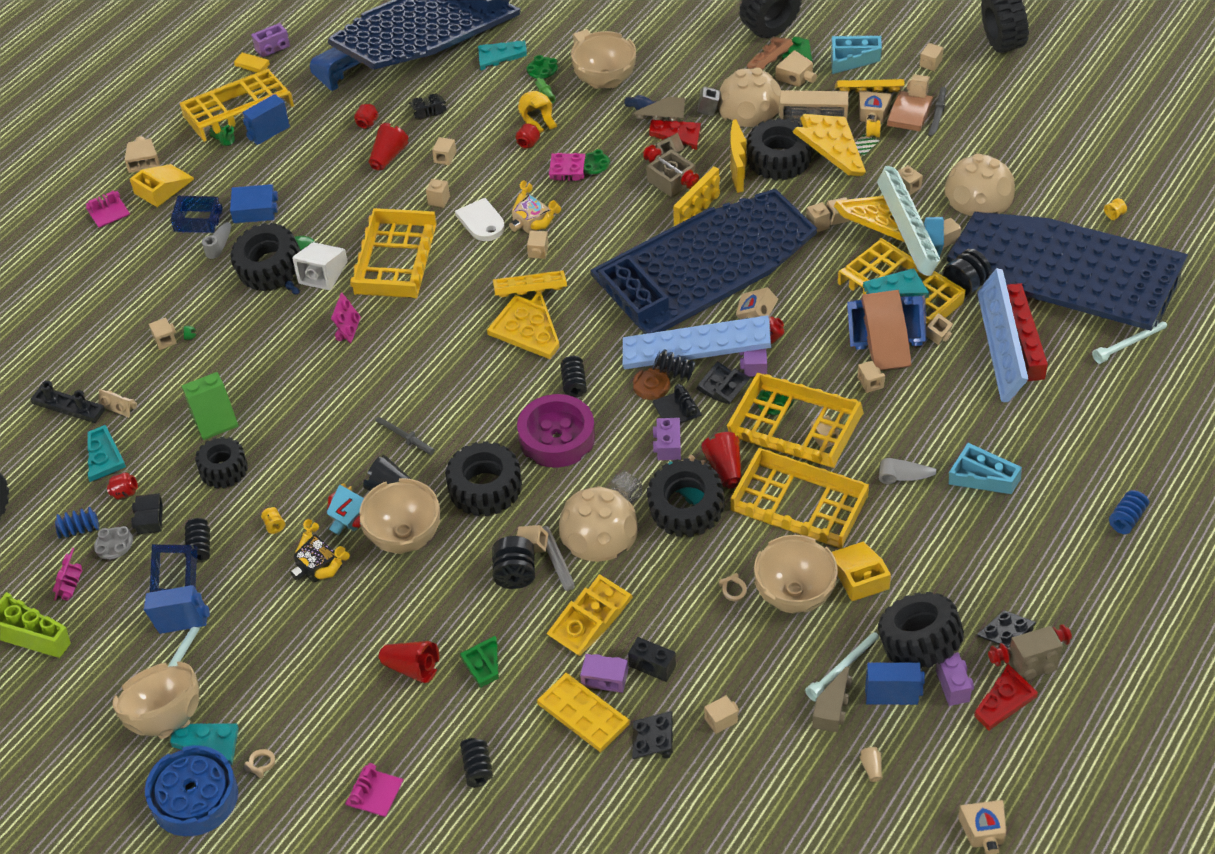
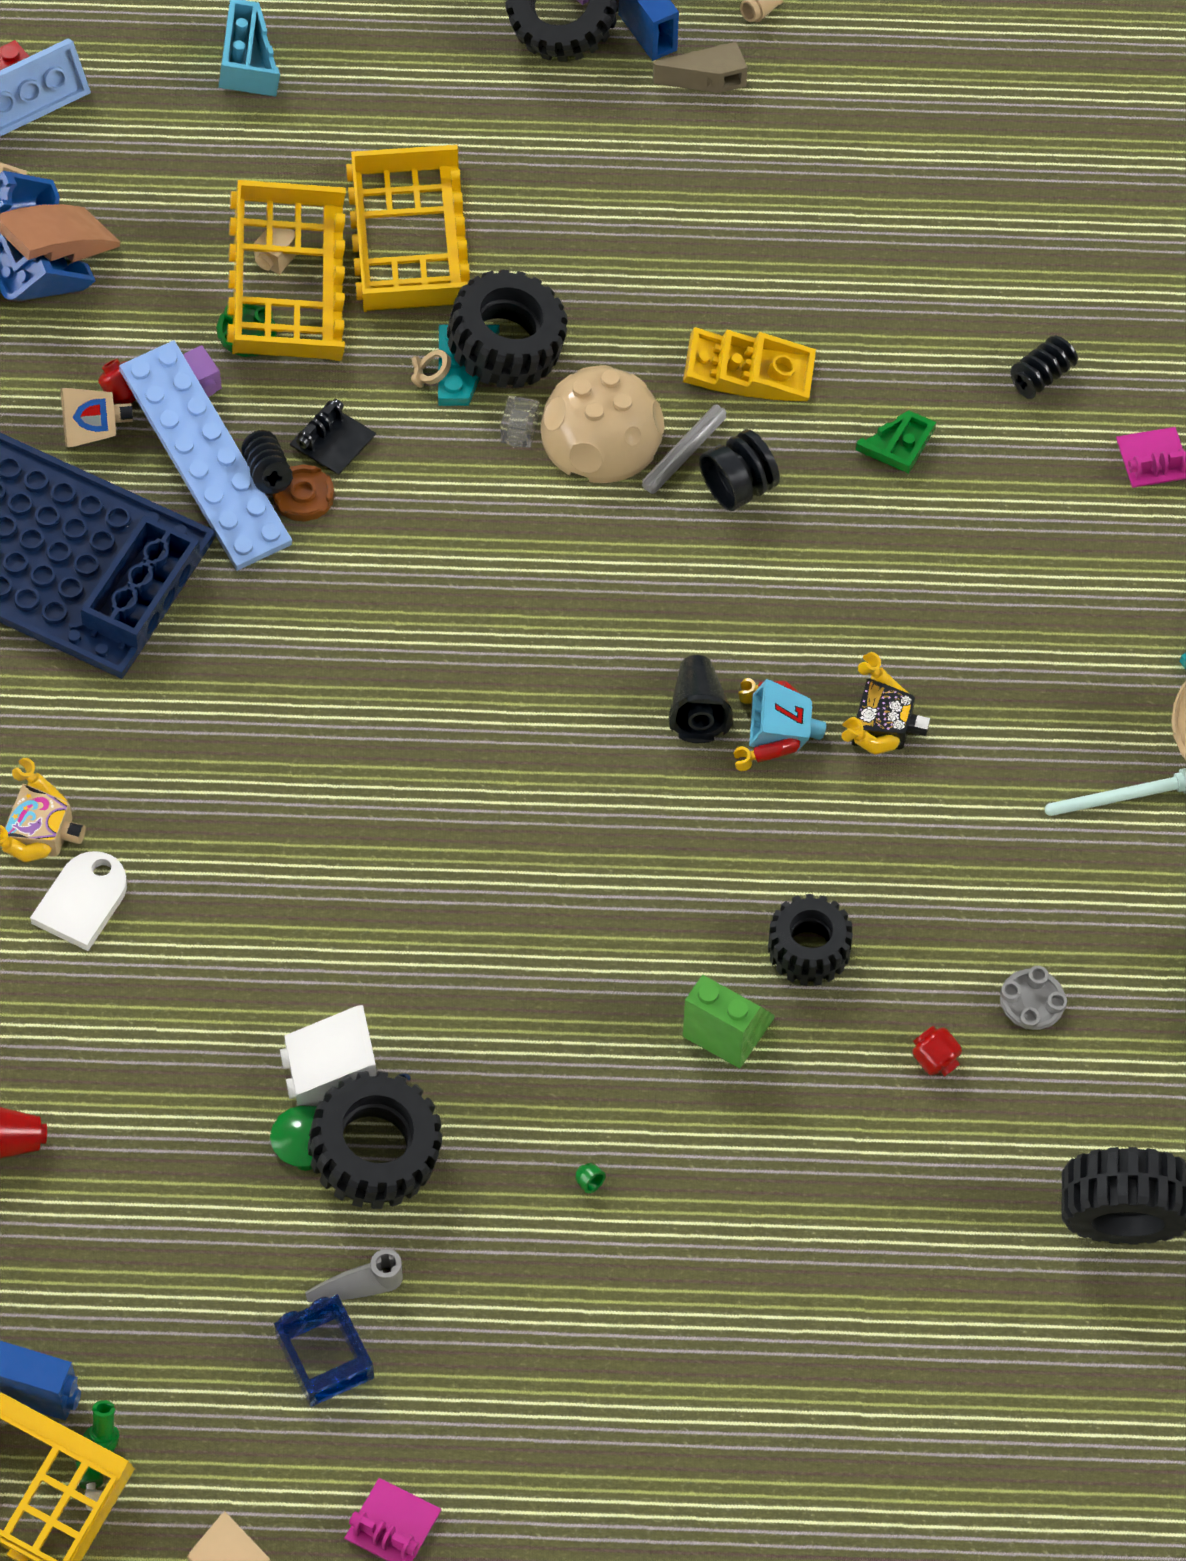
camera: 125 degrees left, 10 degrees up
black plate [30,380,105,423] -> none
dark pink hinge [53,547,83,601] -> none
blue piece [55,507,100,539] -> none
teal wing [88,425,126,482] -> none
tan hinge [99,389,137,418] -> none
yellow slope [130,164,194,207] -> none
black brick [131,493,163,534] -> none
blue brick [144,585,210,634] -> none
tan brick [149,318,177,350] -> none
clear blue window [150,544,197,592] -> none
black piece [184,518,210,563] -> none
blue brick [230,184,278,224] -> none
yellow bush [261,507,285,534] -> none
dark pink hinge [331,293,361,343] -> none
yellow window [350,208,437,299] -> none
tan rock [360,478,440,554] -> none
dark grey sword [375,417,435,455] -> none
red cone [378,641,439,683] -> none
tan brick [426,179,450,208] -> none
black tyre [445,441,522,516] -> none
yellow wing [487,292,560,359] -> none
yellow plate [493,270,567,297] -> none
tan brick [516,525,549,553] -> none
magenta brick [517,394,595,468] -> none
tan brick [527,230,549,259] -> none
yellow plate [537,673,630,753] -> none
black piece [560,355,587,397] -> none
medium lavender brick [580,654,628,693] -> none
black brick [628,637,676,682] -> none
black hinge [632,711,673,759] -> none
medium lavender brick [653,418,681,460] -> none
black slope [696,361,750,404] -> none
red cone [701,432,741,489] -> none
tan brick [704,695,739,734] -> none
tan piece [719,573,747,601] -> none
tan rock [754,535,838,613] -> none
light aqua piece [805,632,879,702] -> none
yellow slope [832,541,891,601] -> none
tan brick [857,361,885,393] -> none
light grey piece [879,458,936,484] -> none

